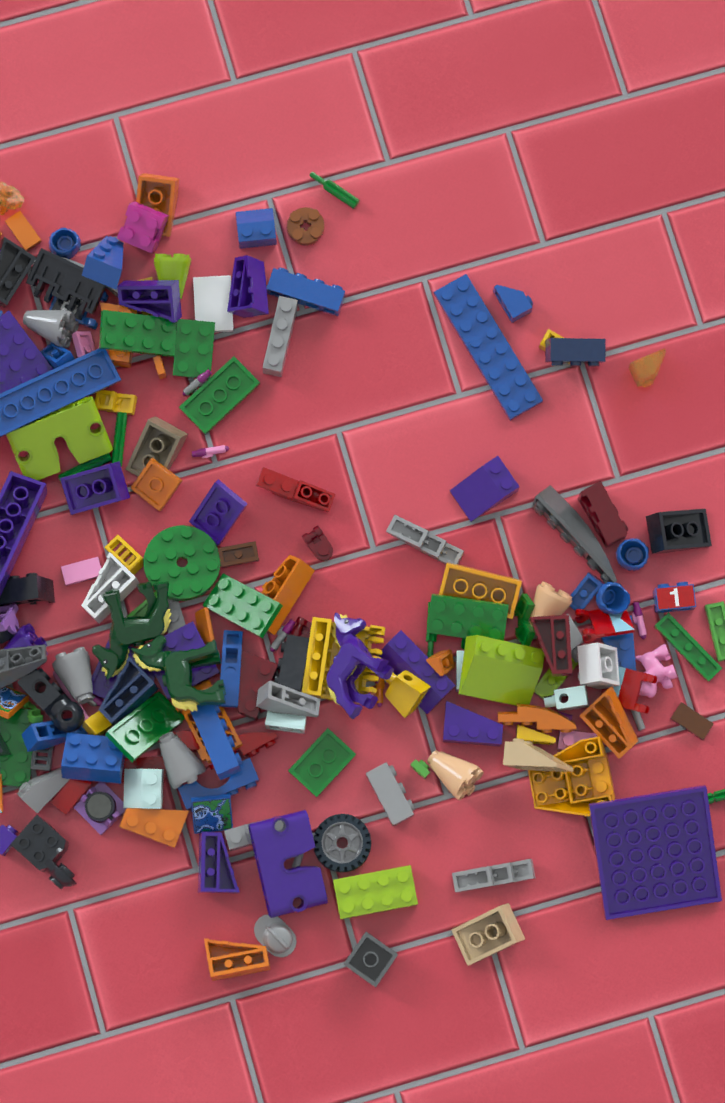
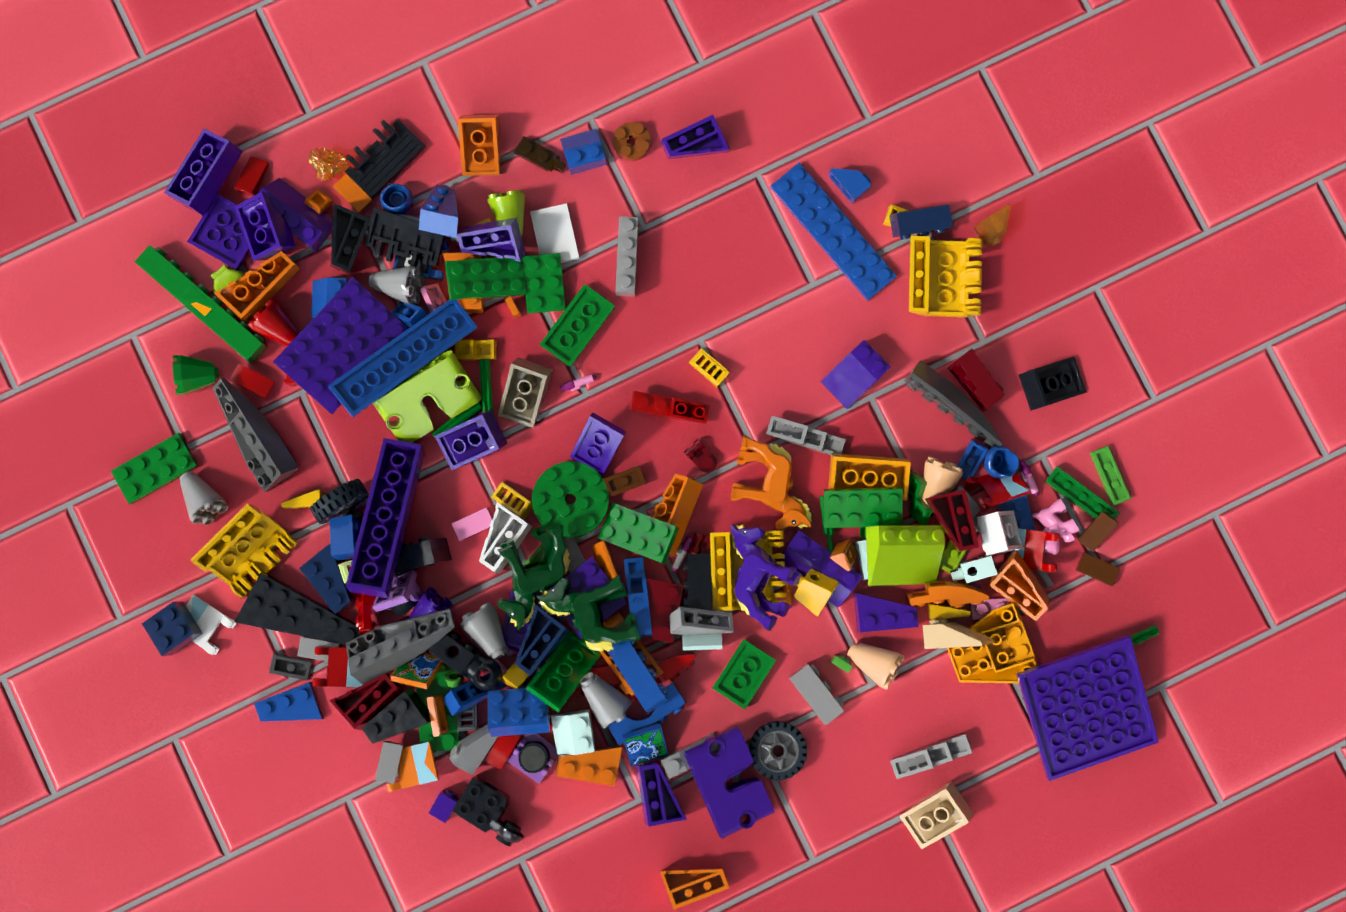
camera: 10 degrees left, 5 degrees up
dark pink piece [117,201,169,253] -> none
orange tile [130,458,183,511] -> none
piece [183,369,212,396] -> none
dark purple wedge [227,255,269,318] -> none
light grey piece [254,914,297,957] -> none
blue brick [266,268,345,316] -> none
green axle [310,172,360,209] -> none
lime brick [333,865,418,920] -> none
dark grey brick [343,932,398,988] -> none
blue hair [616,538,649,571] -> none
red brick [653,582,696,613] -> none
none -> black hinge [345,120,426,199]
none -> orange tile [427,694,449,737]
none -> dark brown hinge [514,136,566,173]
none -> dark purple wedge [660,115,729,159]
none -> yellow slope [689,348,730,388]
none -> orange animal [730,435,812,530]
none -> yellow slope [909,236,982,318]
none -> reddish brown tile [1078,510,1118,552]

